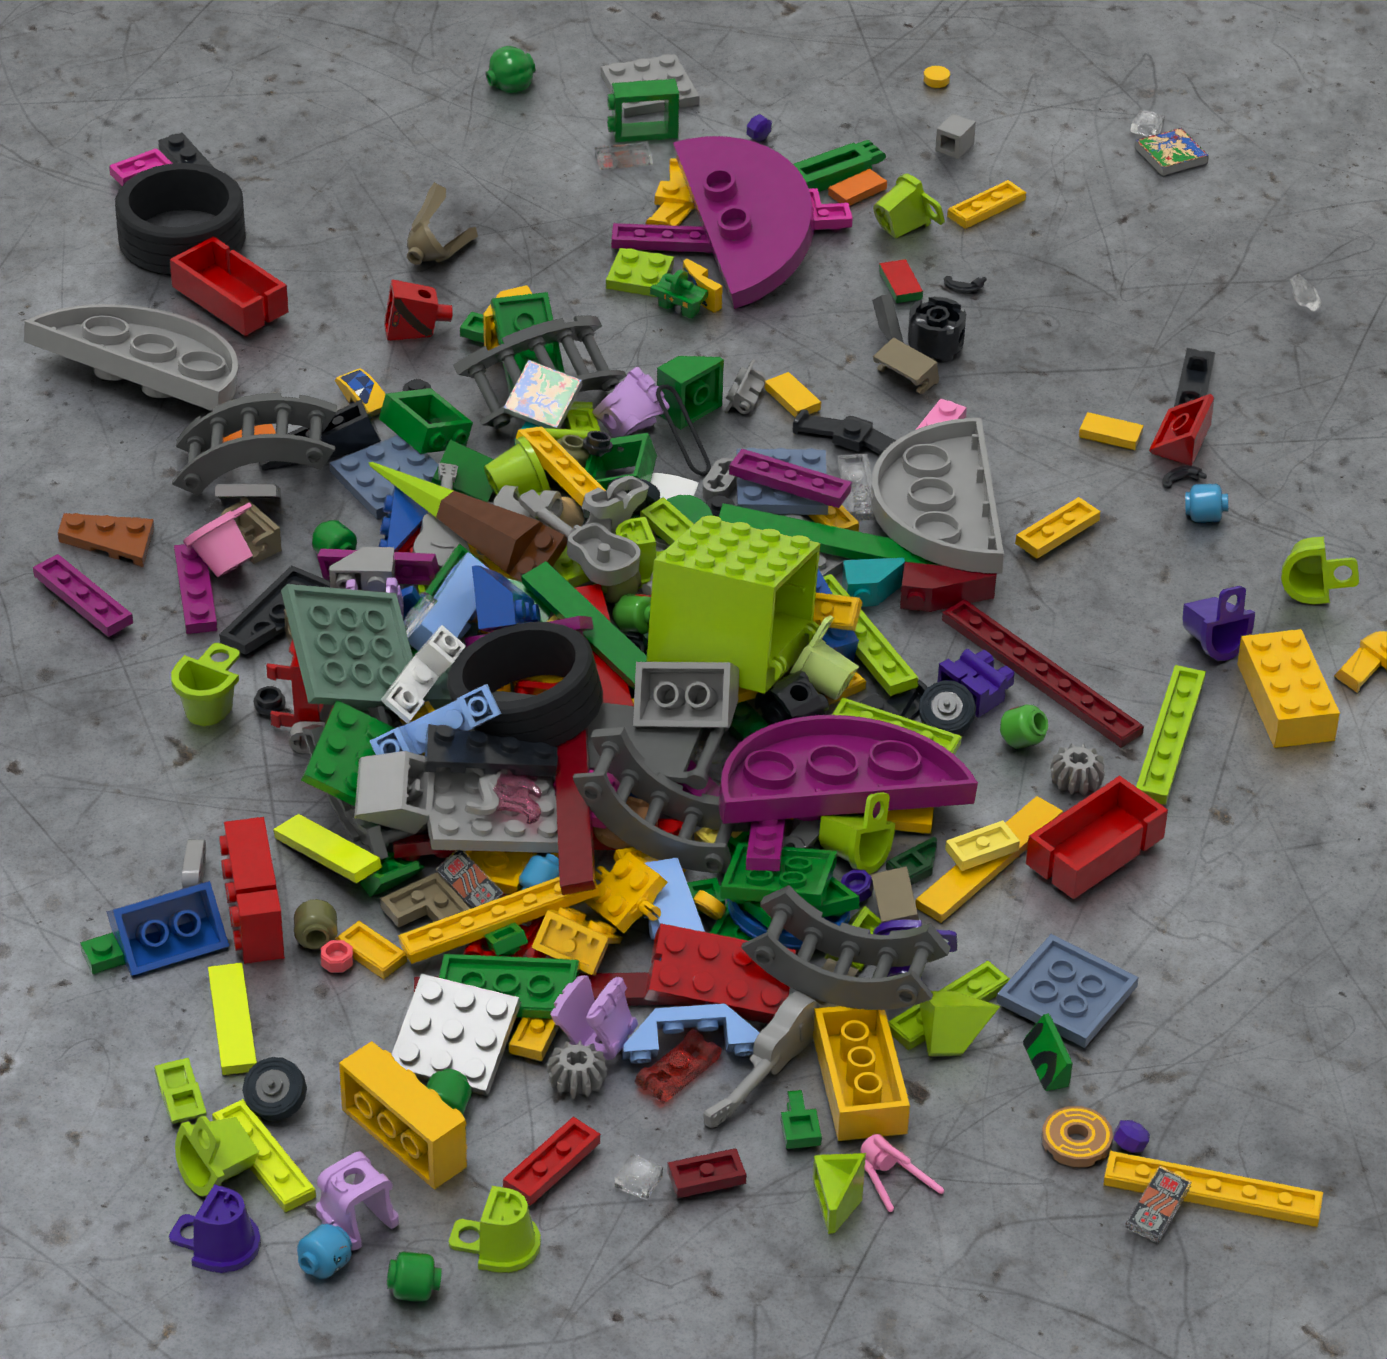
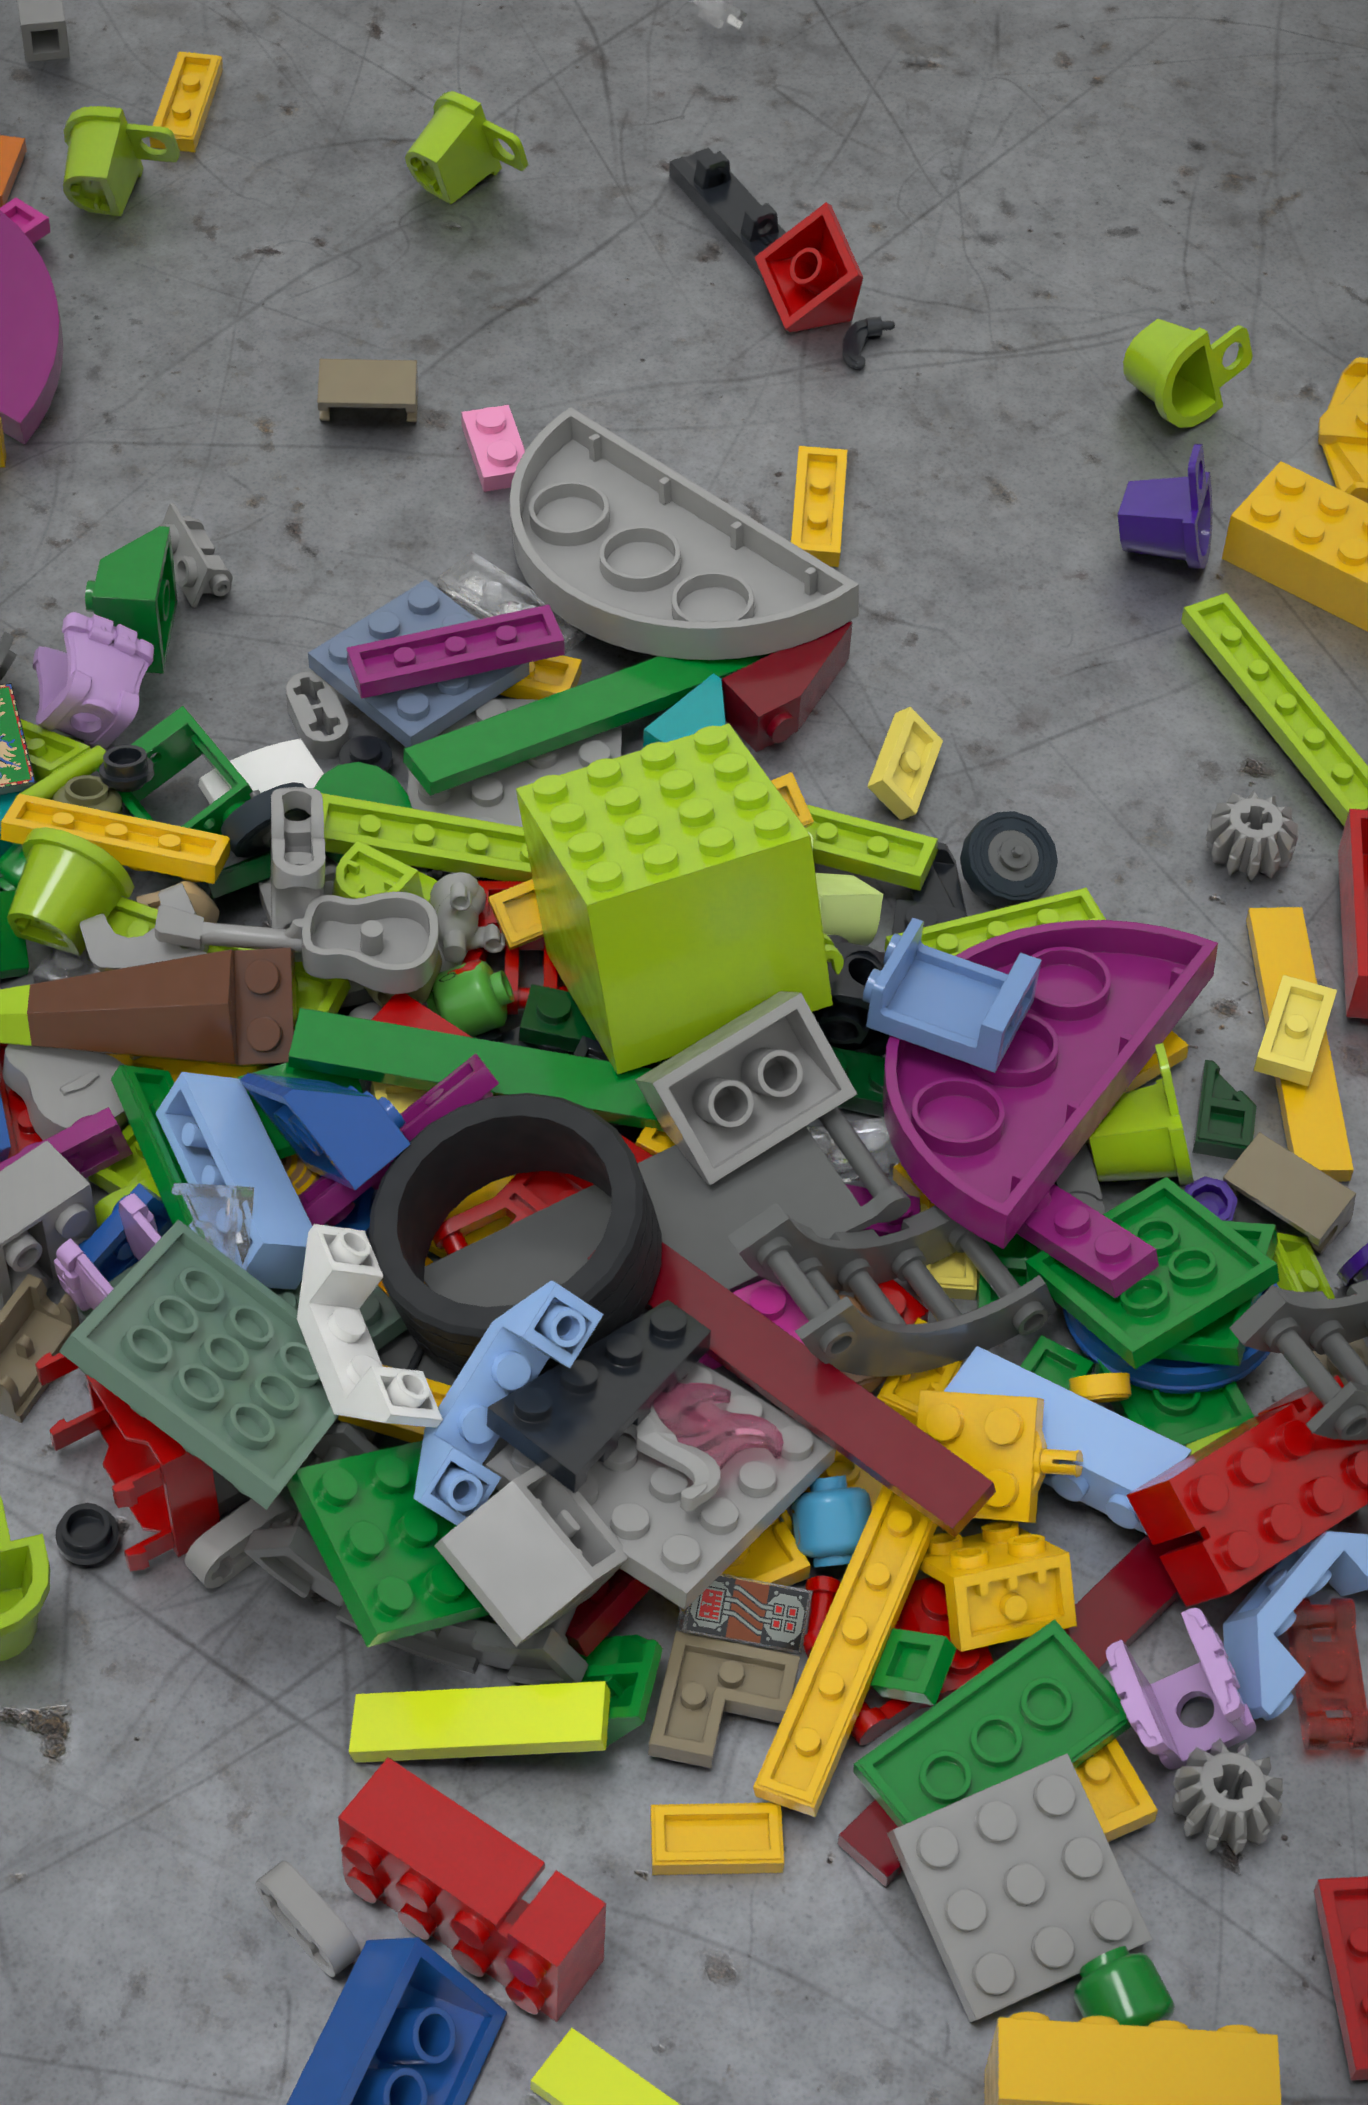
camera: 45 degrees left, 10 degrees up
olive head [294,899,338,950] -> none
coral tile [321,940,353,973] -> none
black piece [656,385,711,476] -> none
yellow tile [764,372,821,418] -> none
black plate [793,409,896,455] -> none
dark grey tile [872,293,904,343] -> none
red tile [879,259,923,303] -> none
black brick [908,297,966,362] -> none
dark purple hips [937,648,1015,718] -> none
dark red tile [942,599,1144,748] -> none
black piece [944,276,987,293] -> none
bright green head [1000,704,1048,749] -> none
yellow tile [1079,412,1144,450] -> none
dark azure head [1185,484,1228,523] -> none
none -> lime container [405,91,528,204]
none -> medium blue panel [863,918,1042,1073]
none -> light yellow plate [867,706,943,821]

